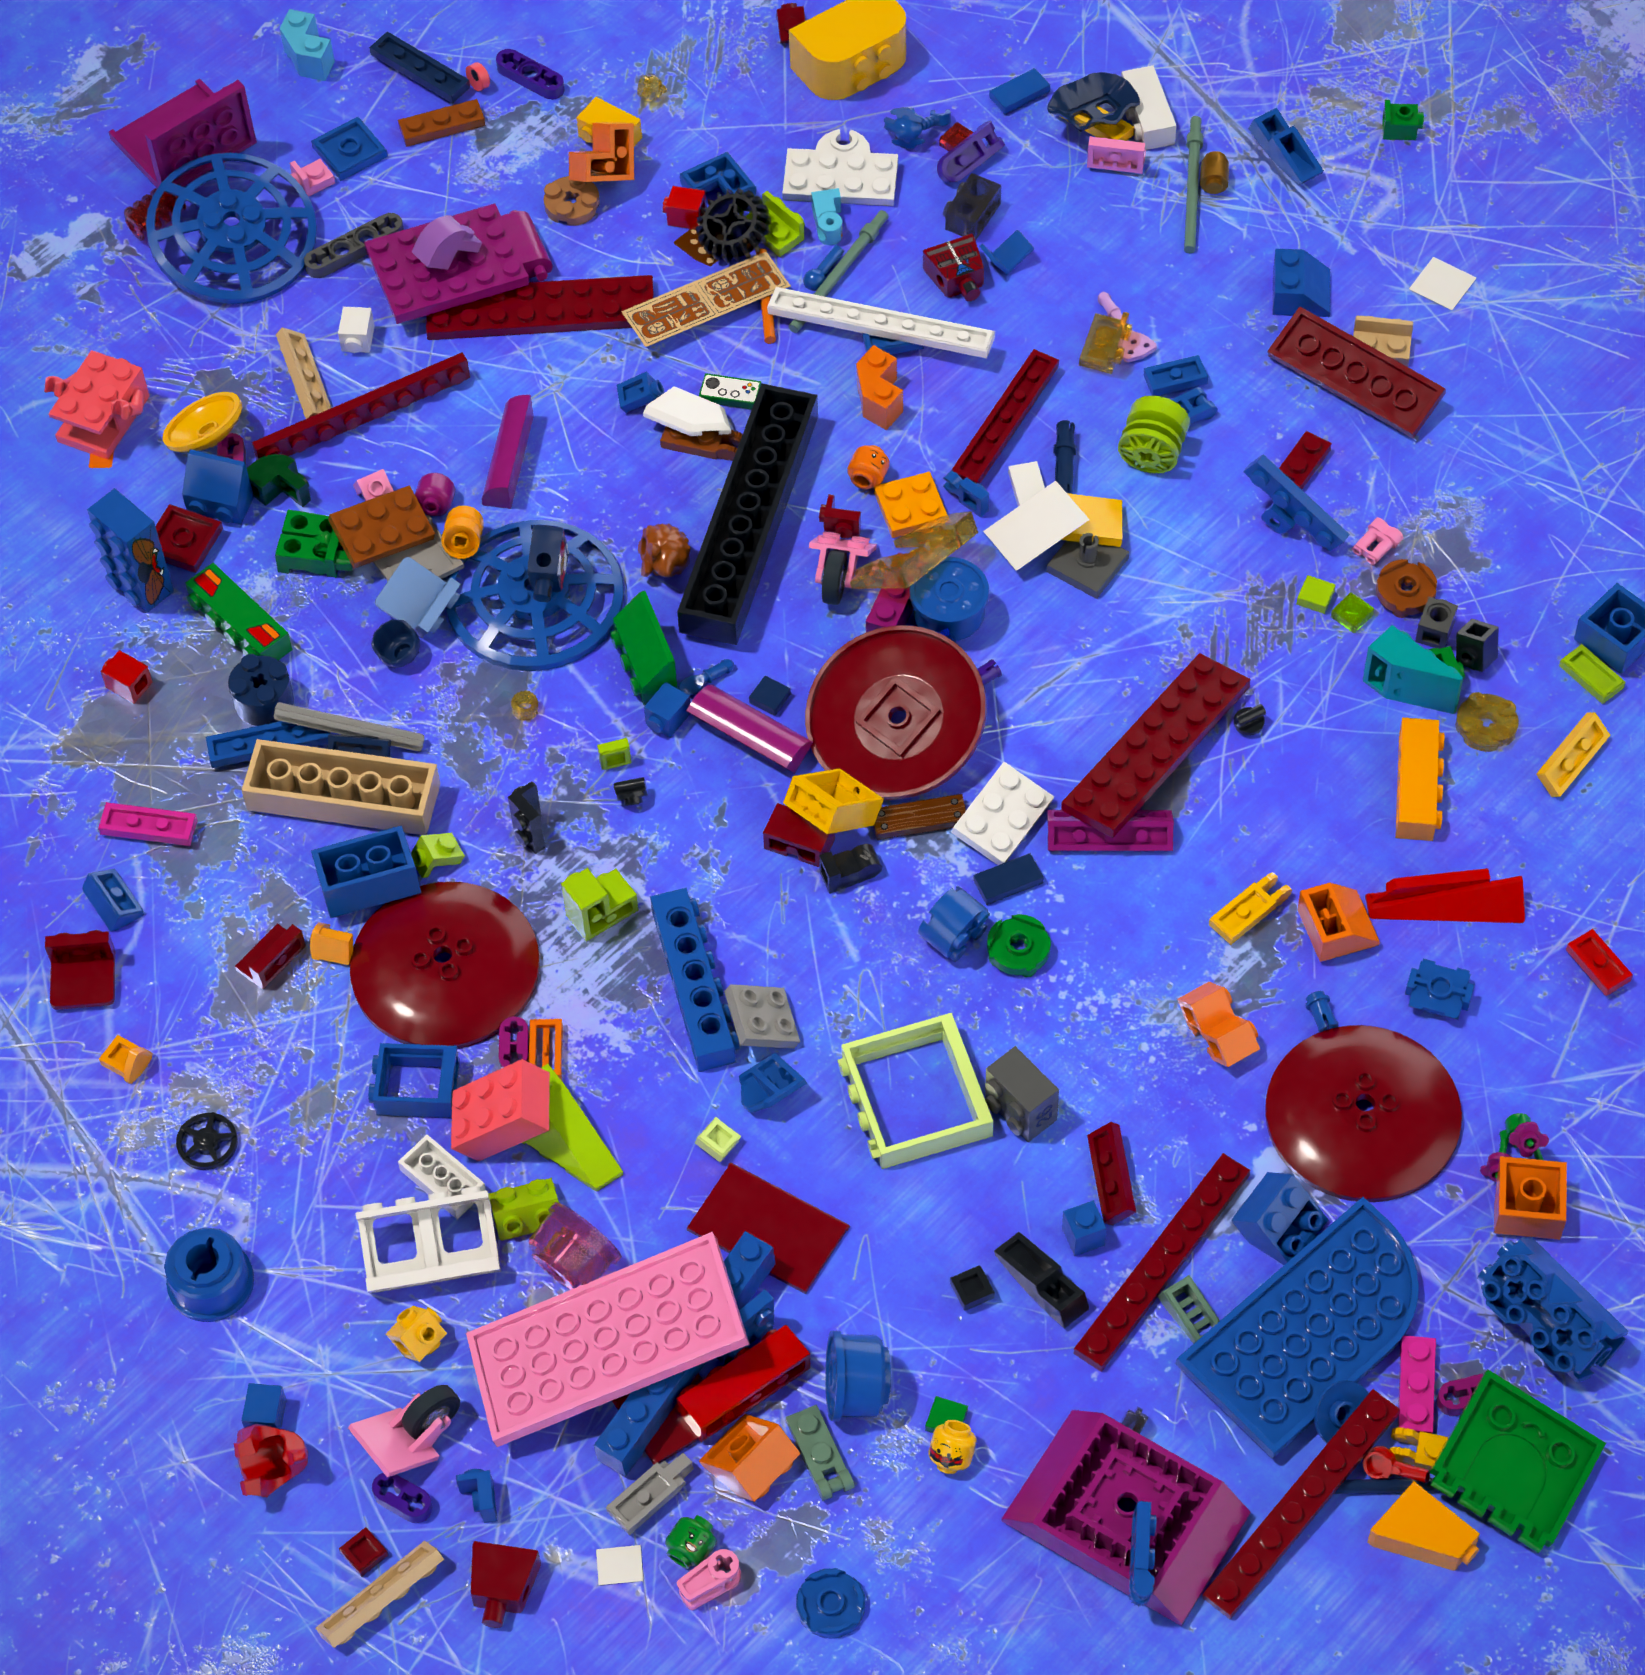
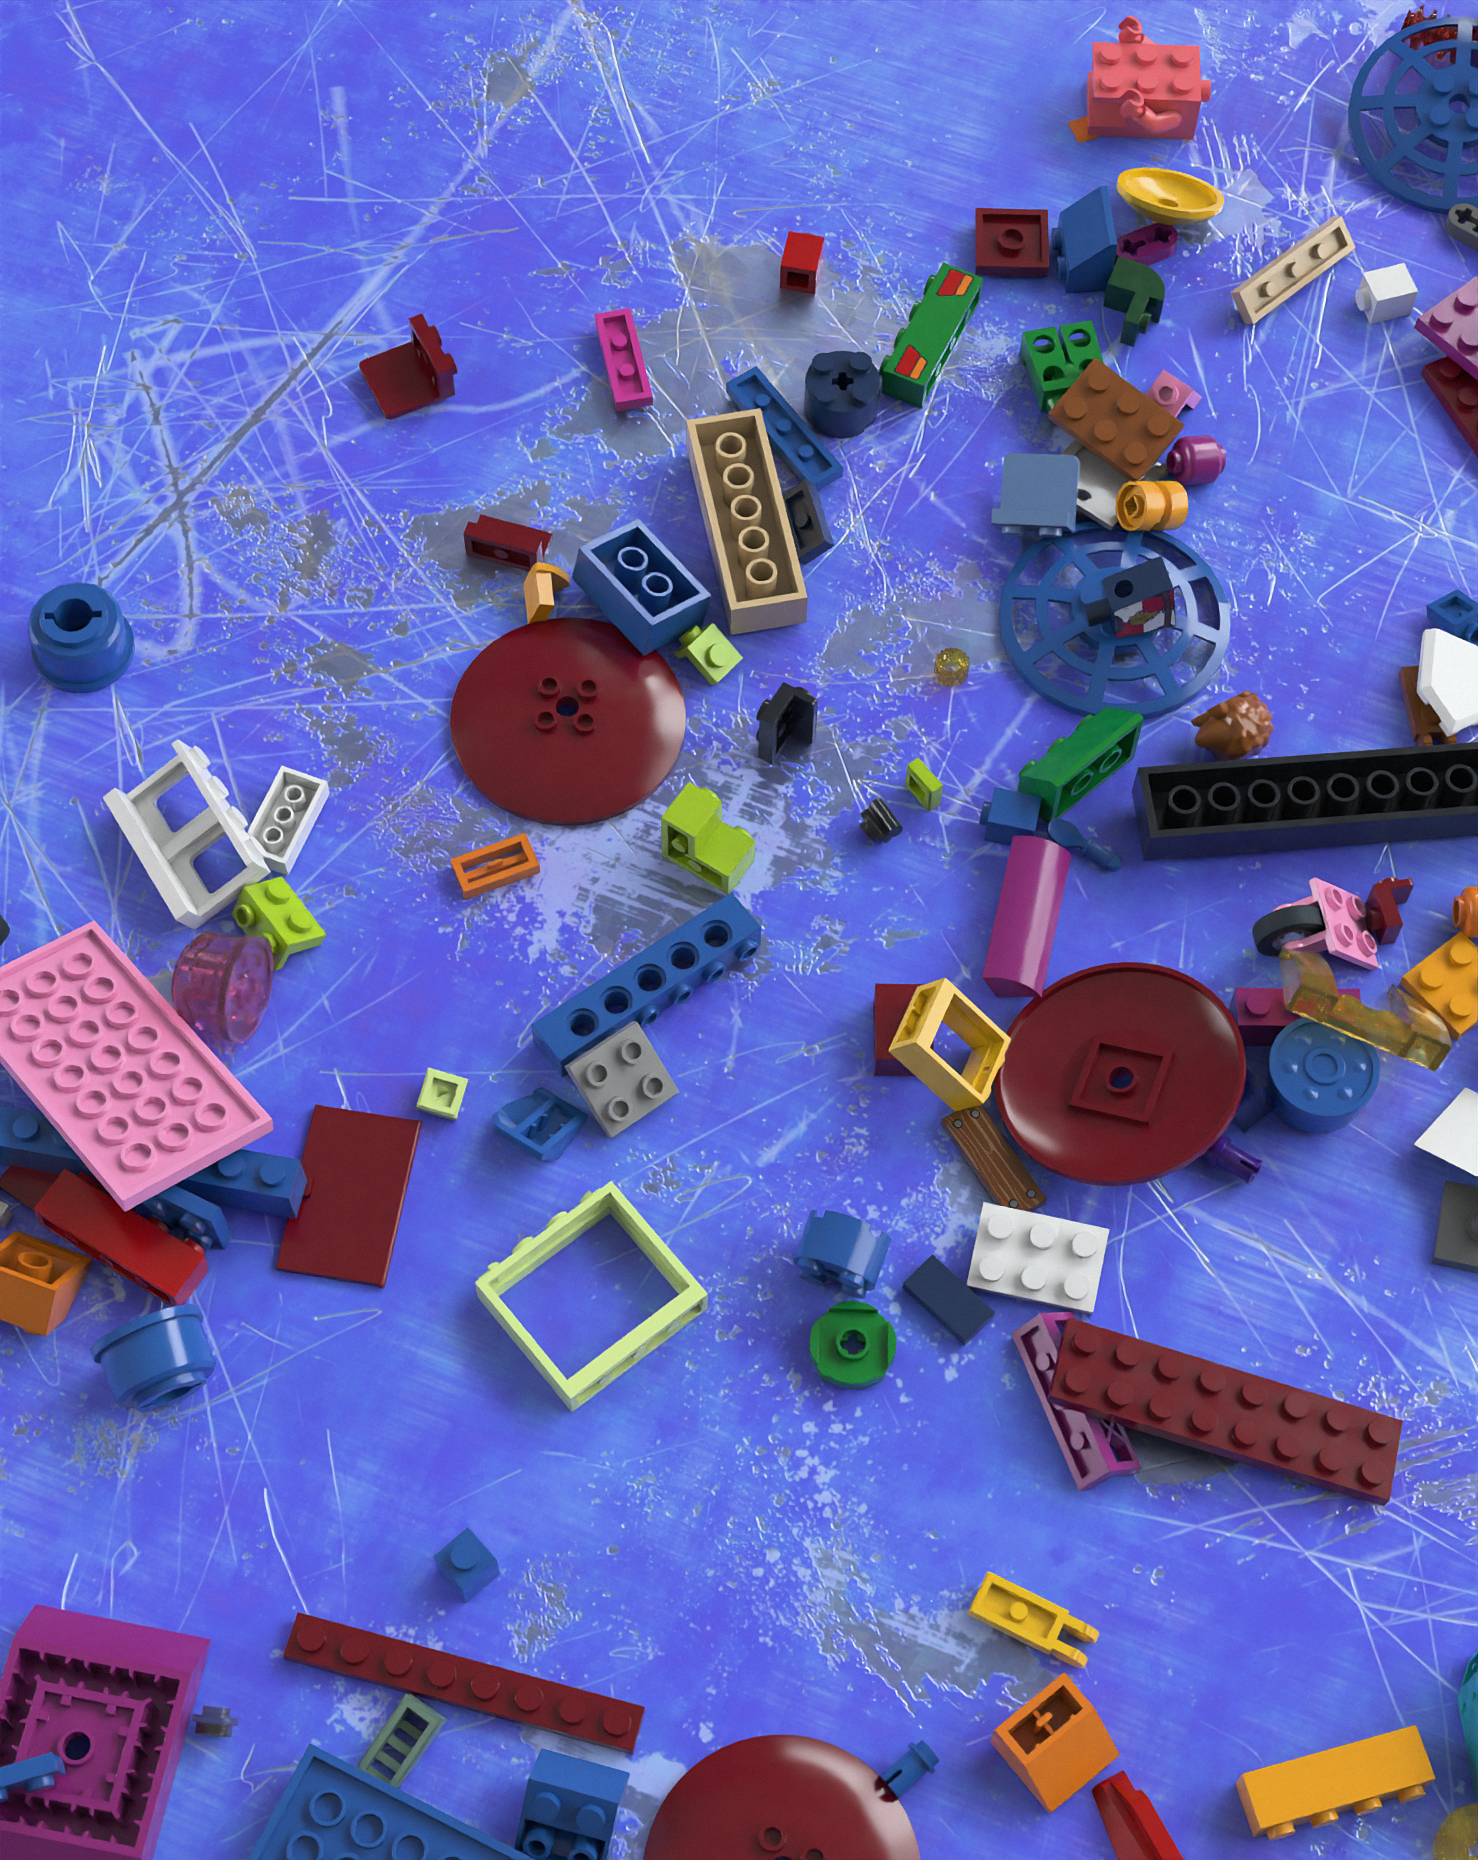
camera: 65 degrees right, 5 degrees up
blue slope [82,869,145,932] -> none
blue brick [87,488,174,613] -> none
light orange tile [99,1035,153,1084] -> none
black wheel [176,1112,238,1170] -> none
dark red plate [252,352,470,460] -> none
light grey axle [274,702,425,752] -> none
blue window [368,1043,460,1118] -> none
dark blue hair [371,619,420,668] -> none
yellow brick [386,1306,447,1362] -> none
coral brick [451,1059,550,1161] -> none
magenta brick [482,395,534,509] -> none
magenta beam [499,1016,529,1068] -> none
lime wedge [522,1064,623,1192] -> none
dark blue tile [749,676,791,716] -> none
sand green plate [786,1404,855,1501] -> none
black leg [819,844,882,894] -> none
green tile [925,1396,968,1433] -> none
yellow head [928,1420,977,1474] -> none
black plate [950,1265,995,1311] -> none
dark grey brick [985,1046,1059,1142] -> none
black slope [994,1232,1089,1329] -> none
dark red plate [1087,1122,1136,1225] -> none
orange brick [1177,982,1260,1067] -> none
black plate [1234,704,1266,735] -> none

